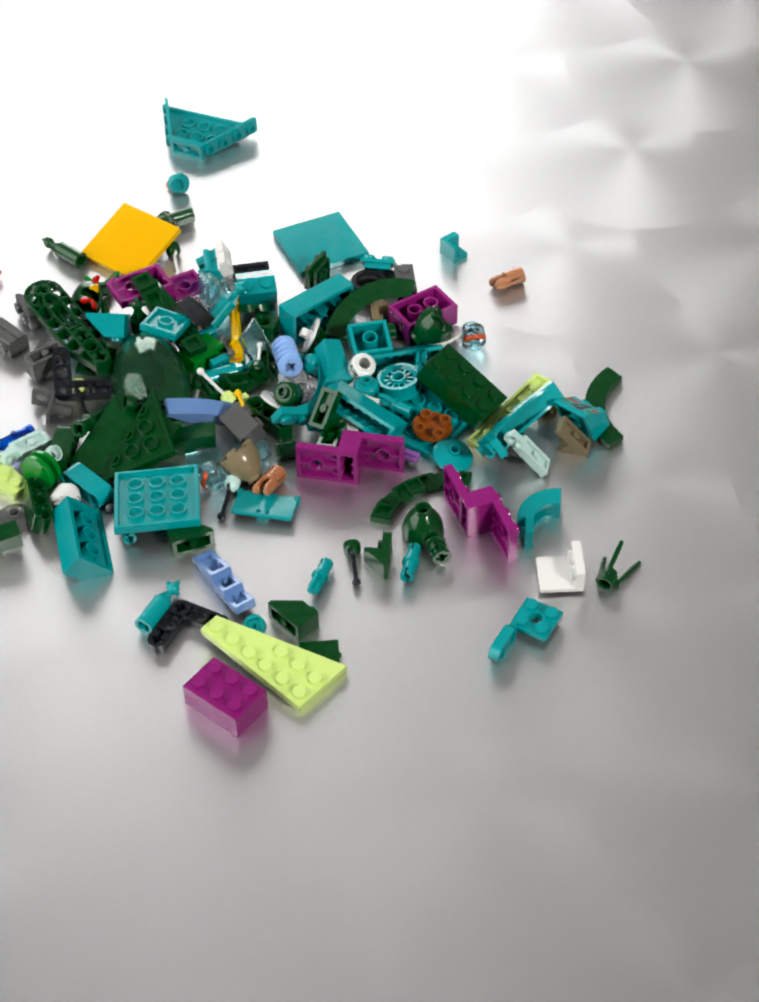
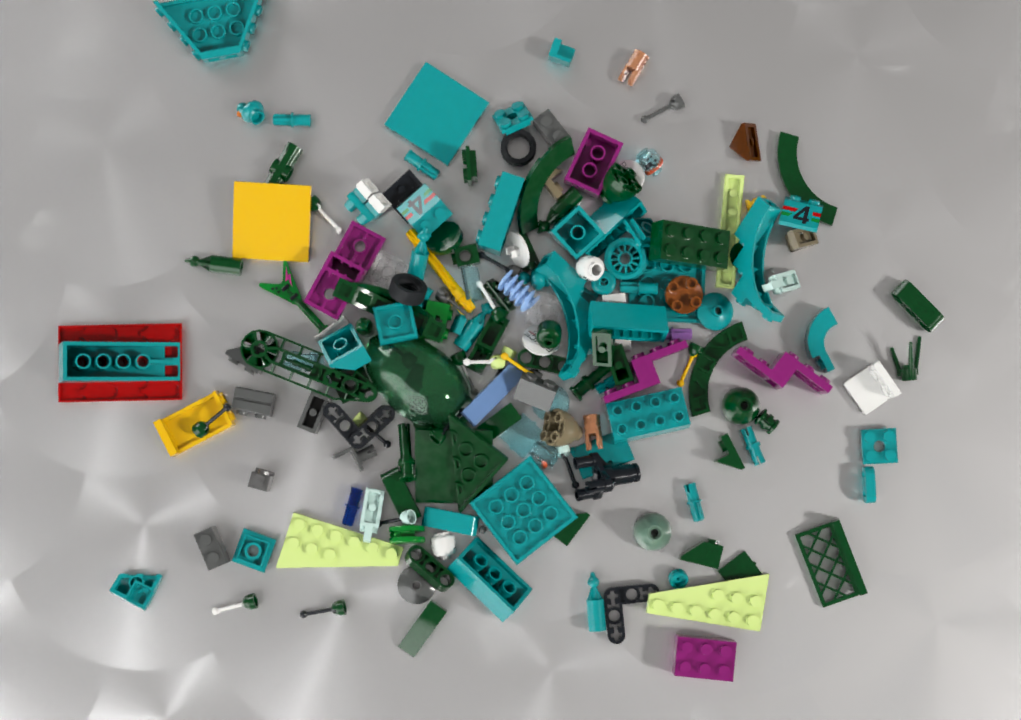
camera: 30 degrees left, 40 degrees up
dark green piece [70,275,103,318] -> none
medium blue slope [192,549,256,615] -> none
clear light blue slope [198,271,232,308] -> none
hinge [343,539,361,587] -> none
none -> teal axle [273,112,311,128]
none -> teal axle [404,150,440,180]
none -> black wheel [573,452,641,501]
none -> teal brick [605,387,691,445]
none -> sand green piece [633,513,672,551]
none -> dark grey hinge [641,93,685,123]
none -> hinge [677,342,704,387]
none -> reddish brown slope [729,123,761,162]
none -> dark green fence [795,518,868,608]
none -> dark green beam [891,280,944,333]

